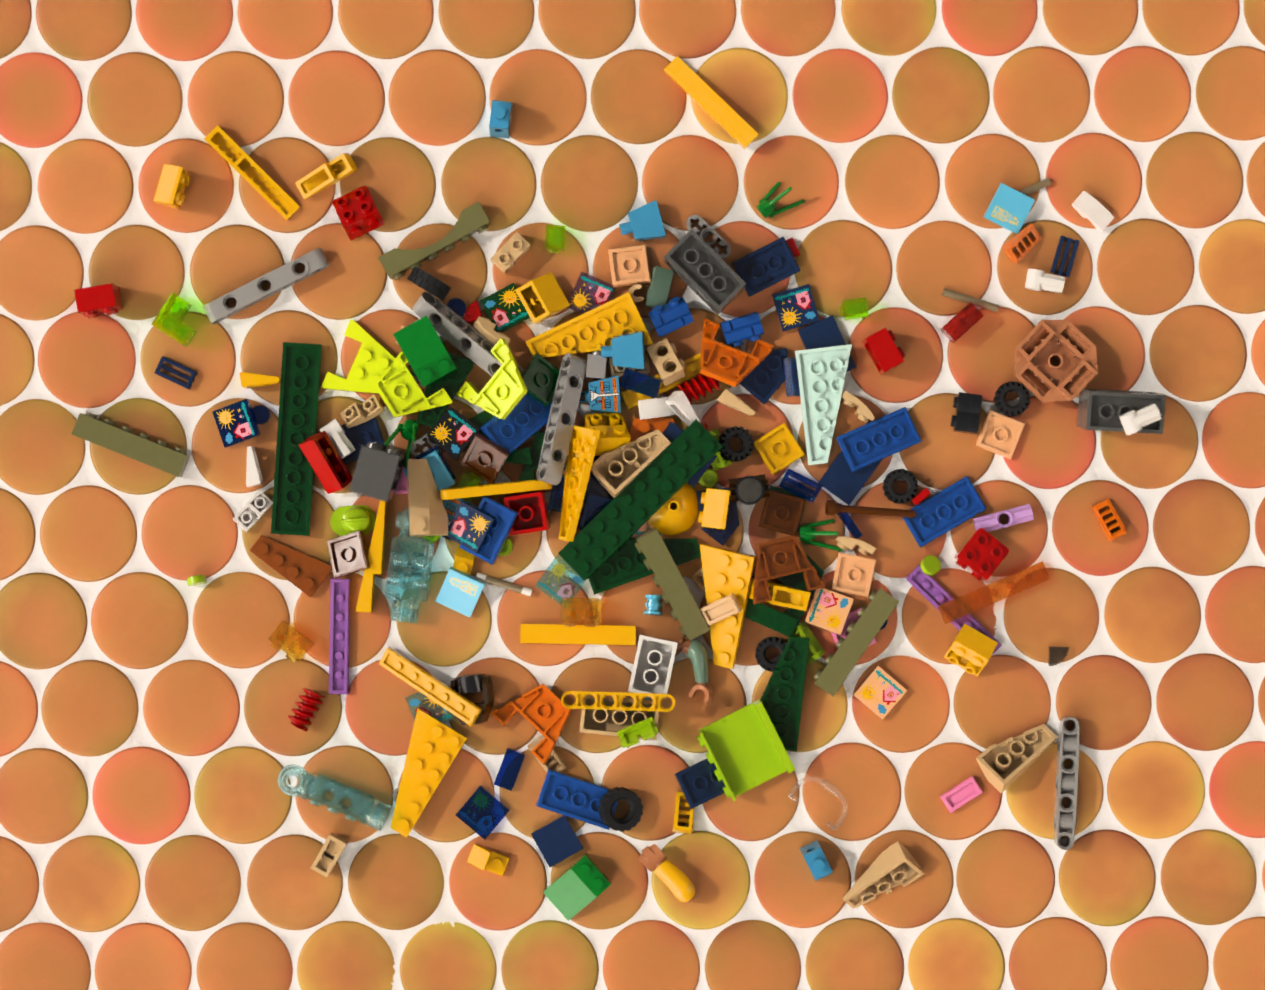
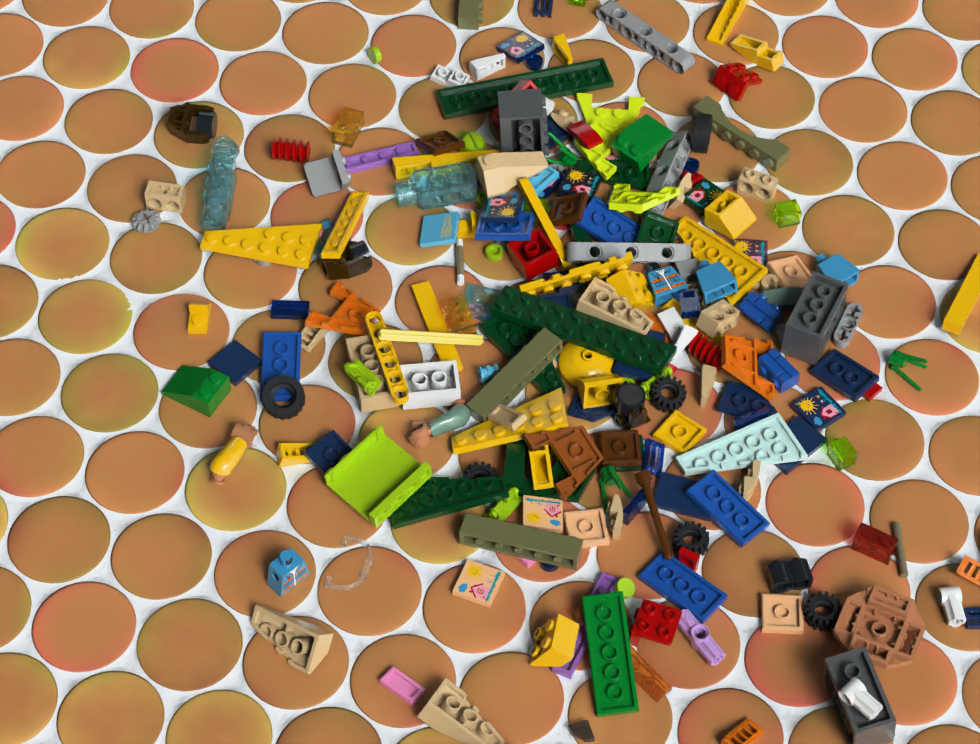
camera: 70 degrees right, 35 degrees down
dark orange wing [250,535,332,597] -> none
clear blue tile [456,785,509,840] -> none
dark azure torso [489,100,513,139] -> none
red brick [862,327,905,375] -> none
none -> light grey gear [131,208,161,233]
none -> dark brown piece [167,102,217,144]
none -> light grey bracket [304,149,351,197]
none -> light yellow axle [378,329,484,346]
none -> red slope [567,120,603,150]
none -> green tile [582,591,639,717]

